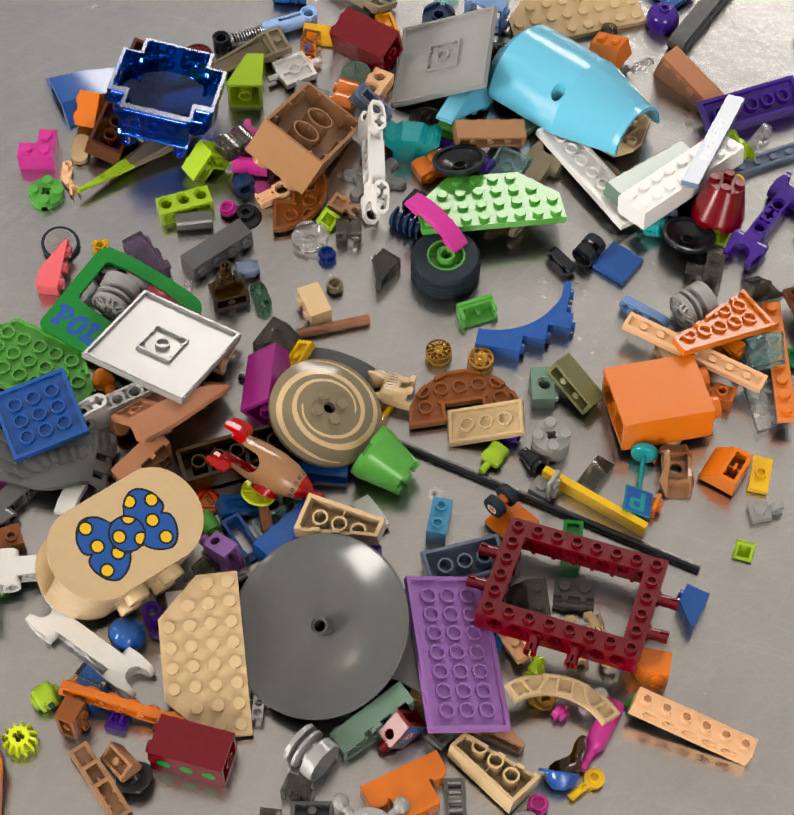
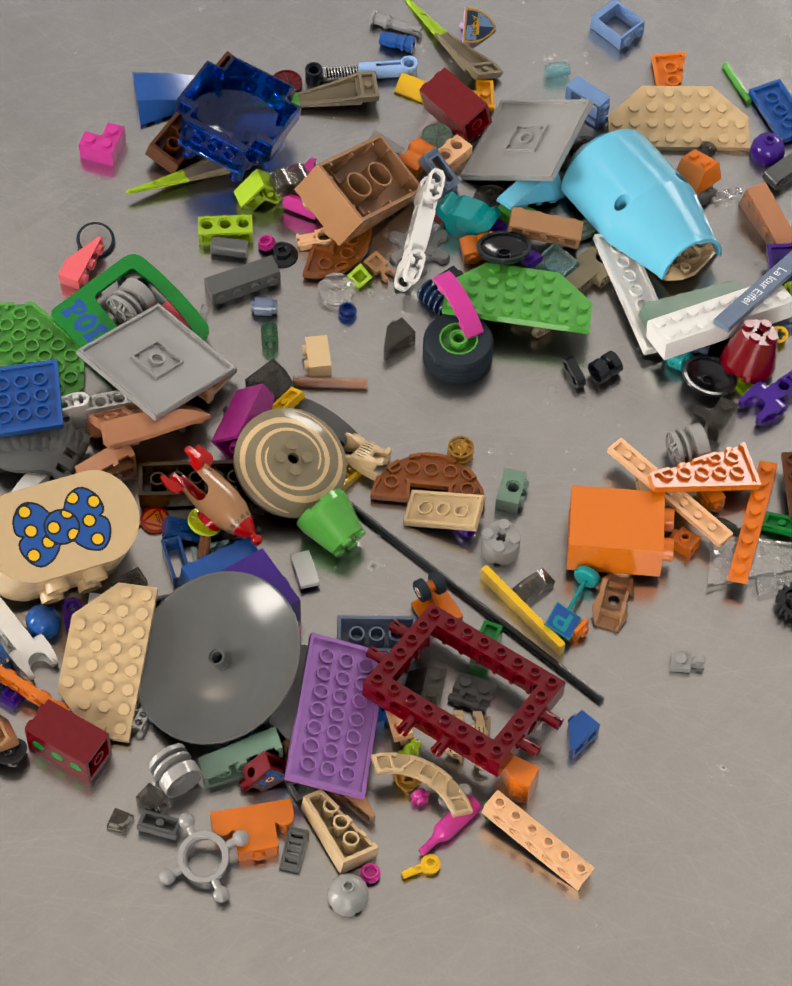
camera: 15 degrees right, 0 degrees up
bright green plate [28,175,64,209] -> none
light nougat arm [60,160,80,196] -> none
tan tile [71,134,90,165] -> none
orange brick [73,90,106,128] -> none
yellow plate [91,239,109,255] -> none
orange animal [92,368,118,395] -> none
clear purple brick [122,231,172,286] -> none
medium lavender torso [199,531,245,572] -> none
bright green brick [202,510,223,536] -> none
dark brown brick [208,260,250,312] -> none
lime slope [227,53,266,108] -> none
dark blue plate [232,172,255,196] -> none
white plate [267,51,322,90] -> none
tan wedge [294,493,386,545] -> none
blue window [298,461,349,486] -> none
clear orange brick [300,28,321,58] -> none
dark tan plate [326,277,344,294] -> none
clear smoke wheel [336,218,362,242] -> none
dark blue plate [422,2,455,23] -> none
dark azure brick [425,497,453,546] -> none
pearl gold wheel [426,339,452,368] -> none
bright green hinge [456,293,498,330] -> none
blue arch [475,281,576,361] -> none
lime piece [478,440,510,475] -> none
black cone [519,447,547,474] -> none
light grey bracket [528,469,562,502] -> none
piece [538,735,586,791] -> none
olive brick [546,353,606,415] -> none
blue tile [592,241,643,286] -> none
medium blue beam [619,296,670,328] -> none
orange slope [697,447,754,496] -> none
lime slope [732,539,756,563] -> none
clear smoke slope [741,276,783,303] -> none
clear light blue plate [745,330,785,371] -> none
yellow plate [747,455,774,495] -> none

